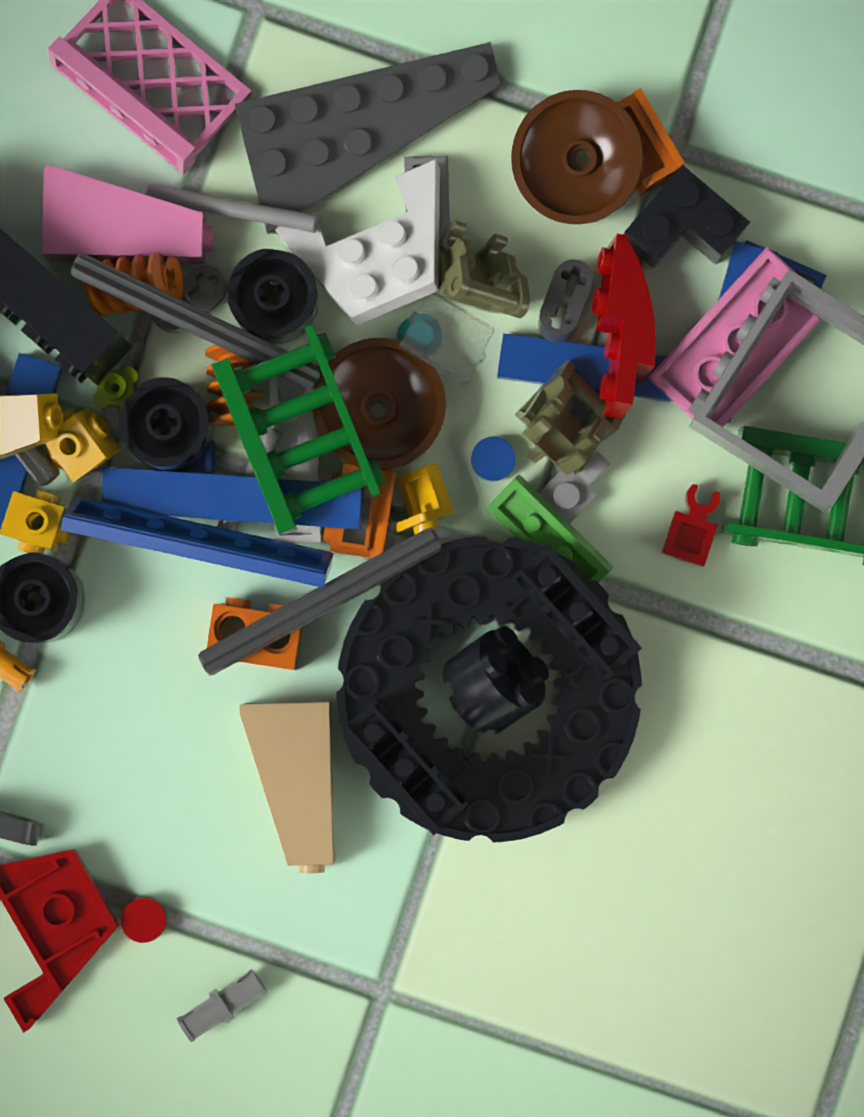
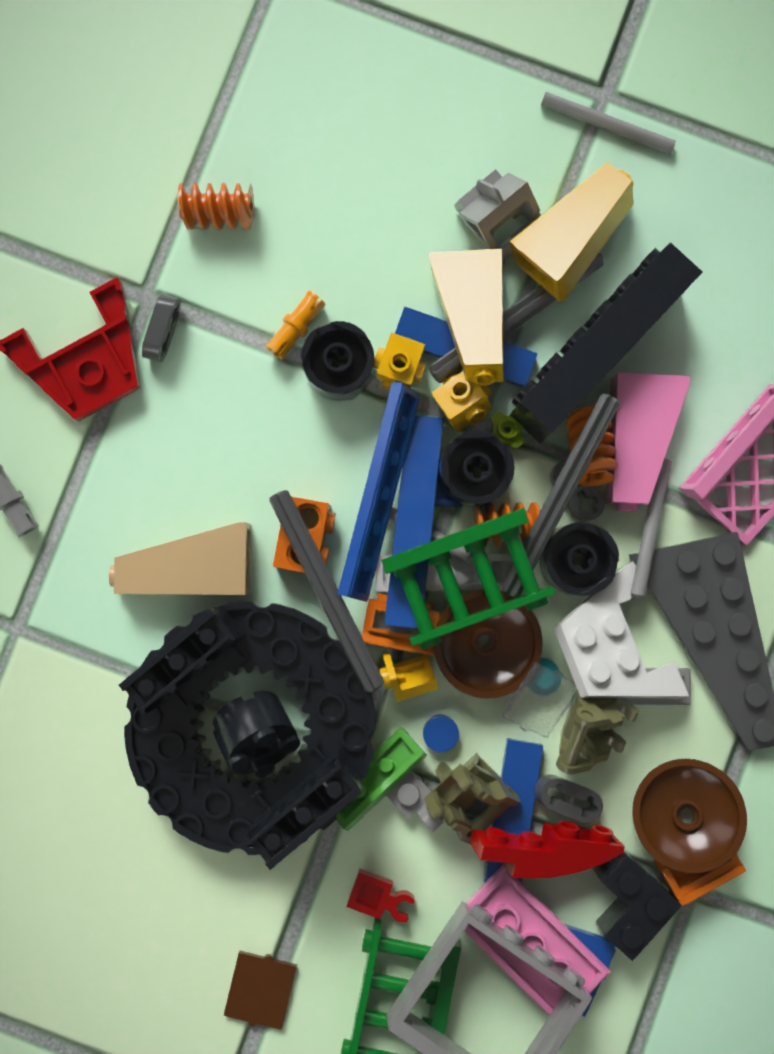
camera: 90 degrees right, 0 degrees up
red tile [121,897,167,943] -> none
none -> reddish brown piece [223,950,297,1030]

